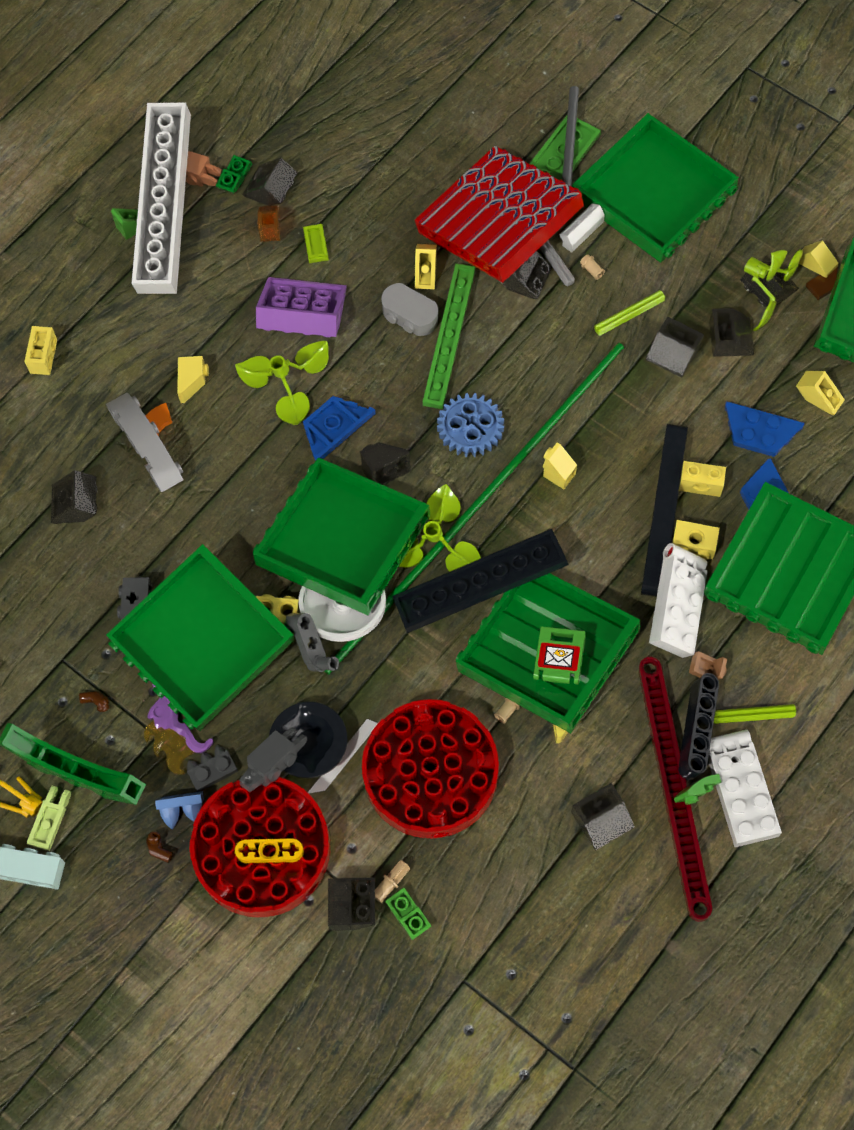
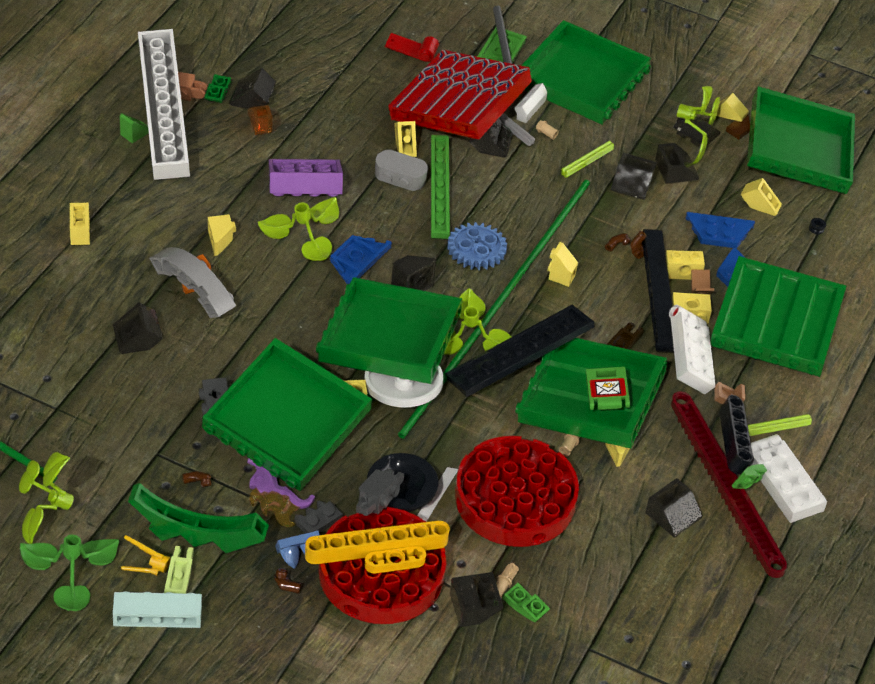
camera: 20 degrees left, 20 degrees down
dark grey beam [284,613,339,672] -> none
lime tile [303,224,329,263] -> none
none -> yellow beam [305,521,450,564]
none -> red door [385,33,439,62]
none -> reddish brown arm [605,233,631,252]
none -> dark brown hinge [606,322,644,350]
none -> reddish brown arm [630,231,647,259]
none -> medium nougat bracket [691,270,714,295]

